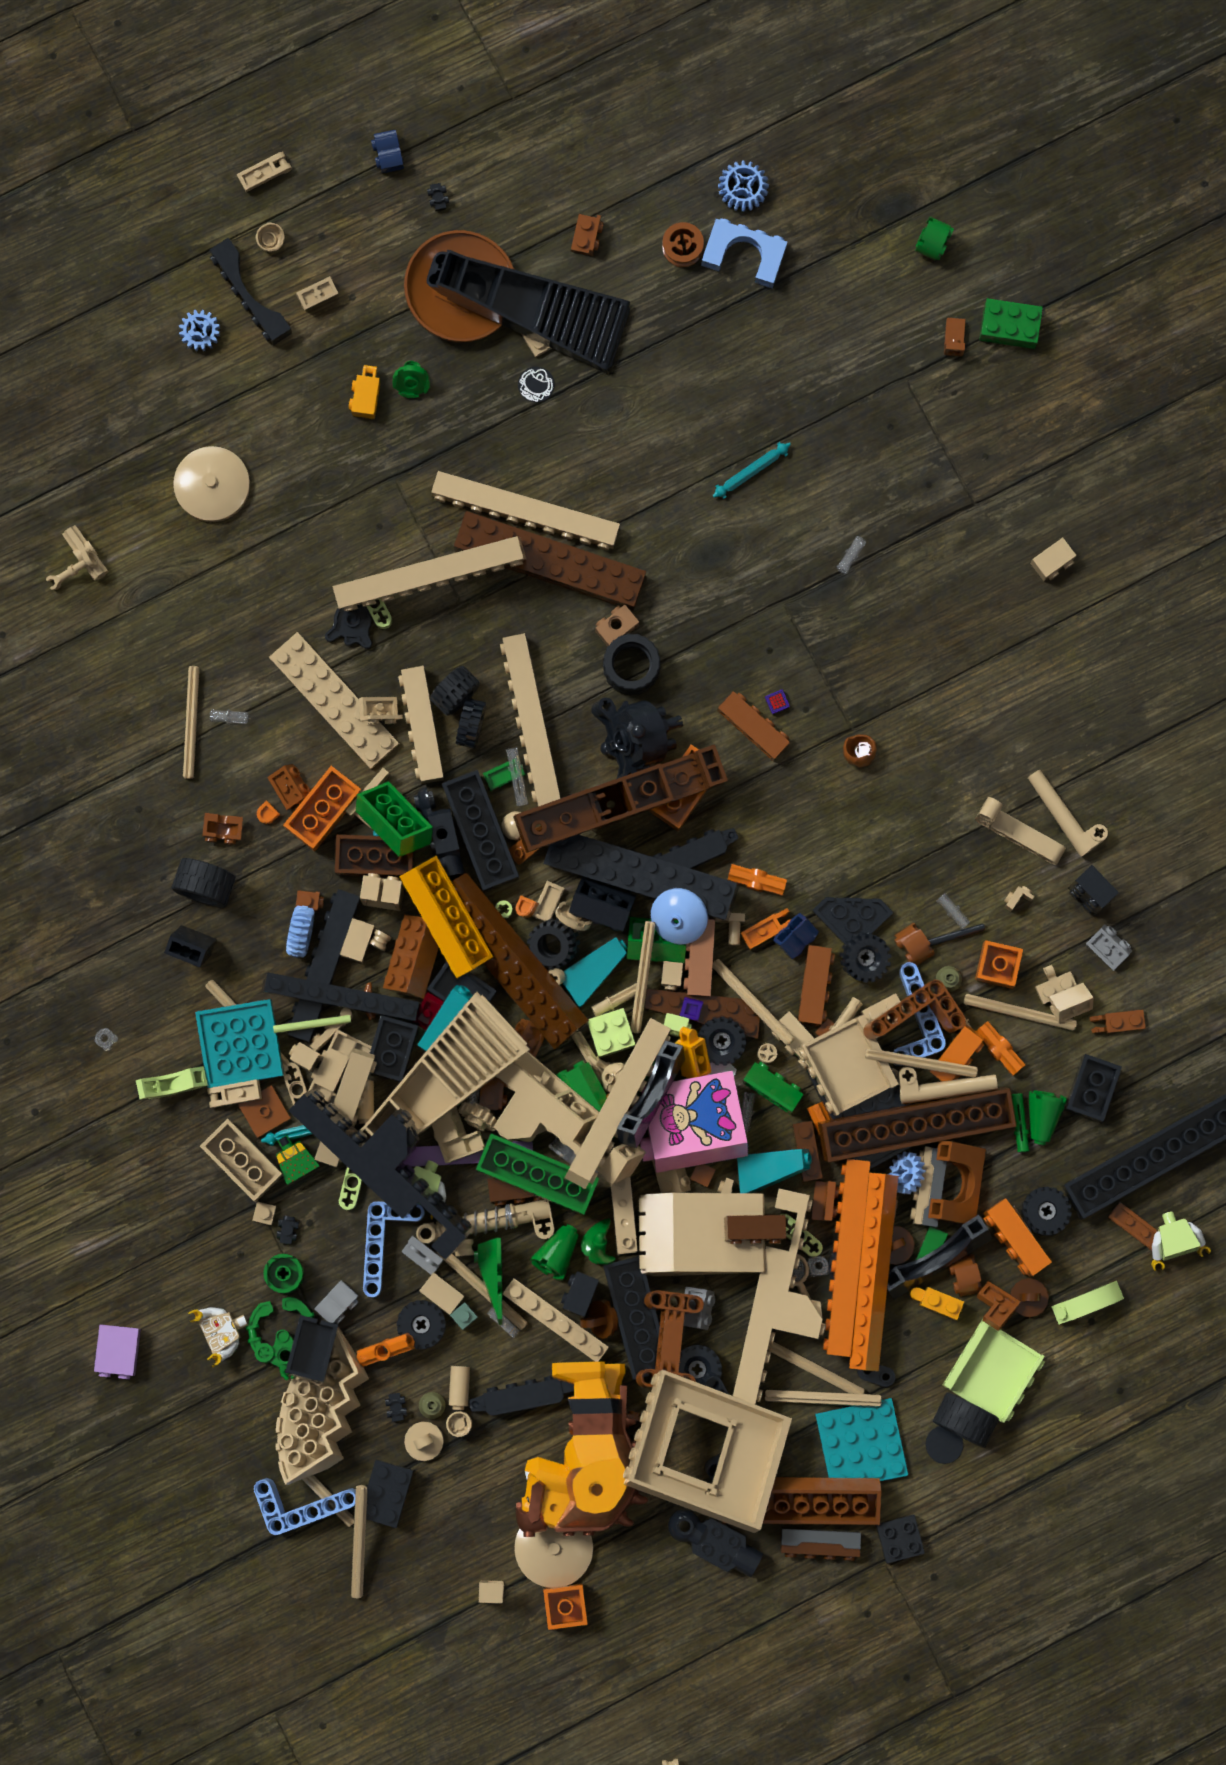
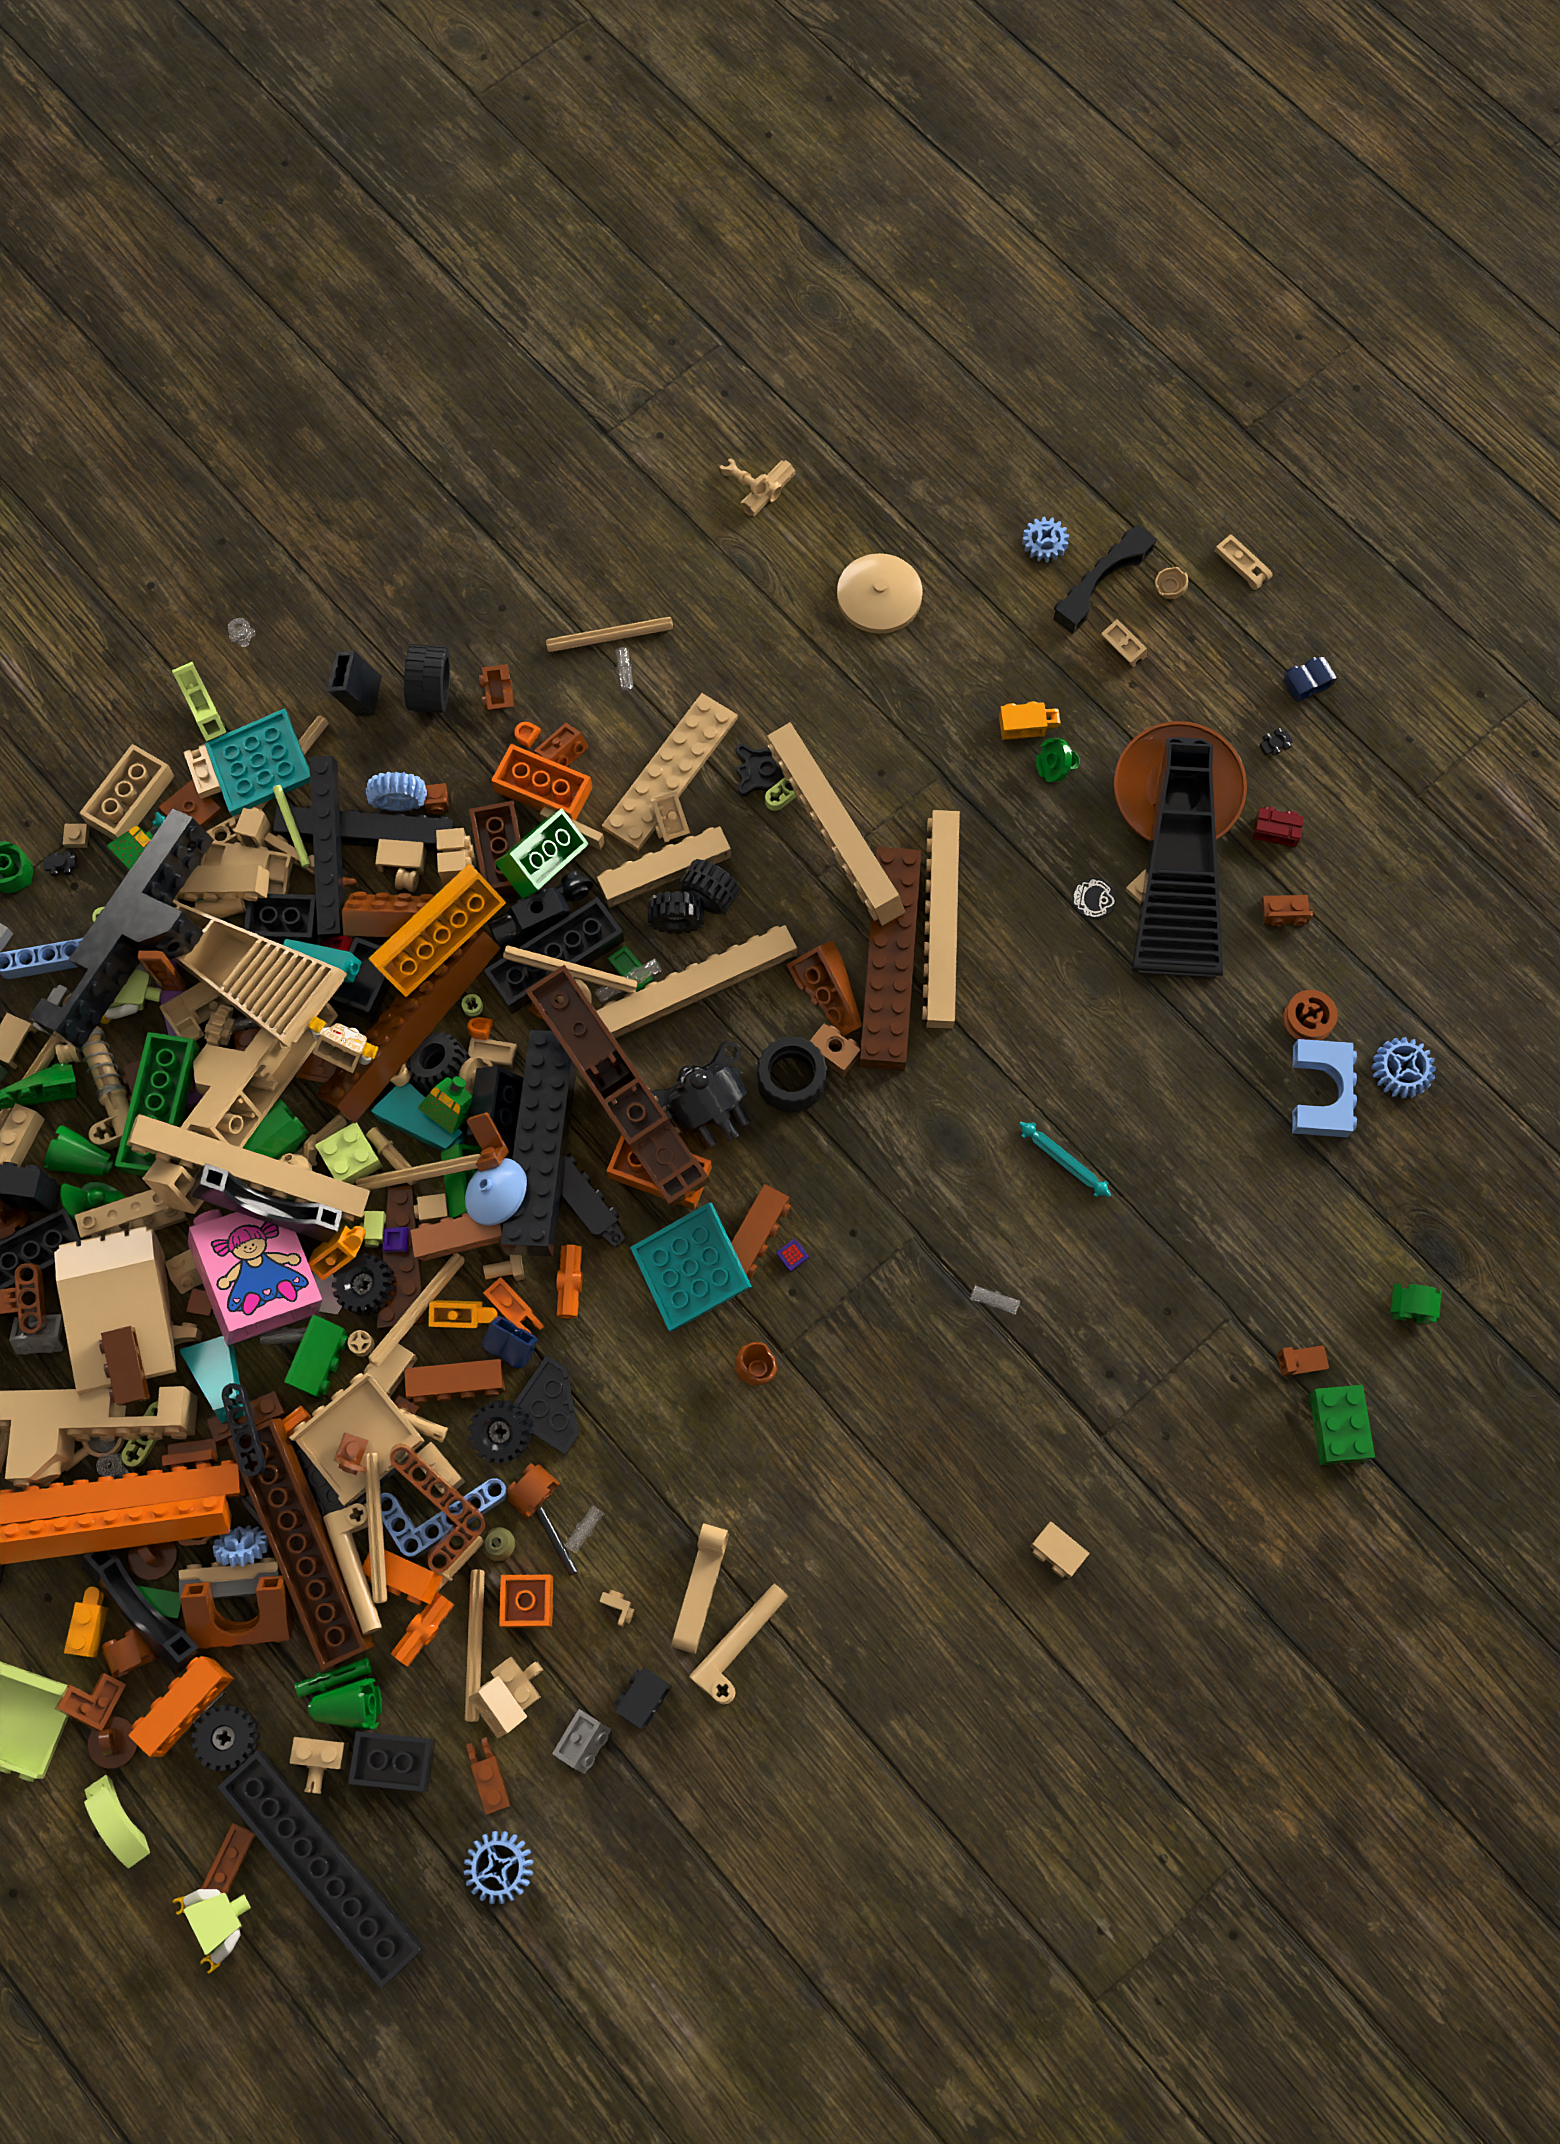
camera: 80 degrees right, 10 degrees down
none -> dark orange tile [138,951,186,991]
none -> black beam [221,1383,266,1477]
none -> tan brick [290,1737,350,1794]
none -> tan torso [307,1015,379,1073]
none -> dark orange bracket [334,1432,368,1475]
none -> green torso [418,1077,473,1135]
none -> light orange brick [429,1300,497,1328]
none -> light blue gear [464,1831,533,1904]
none -> dark orange bracket [467,1113,509,1171]
none -> tan axle [503,946,637,994]
none -> teal plate [630,1203,752,1332]
none -> dark orange wedge [787,941,862,1036]
none -> dark red brick [1252,807,1304,847]

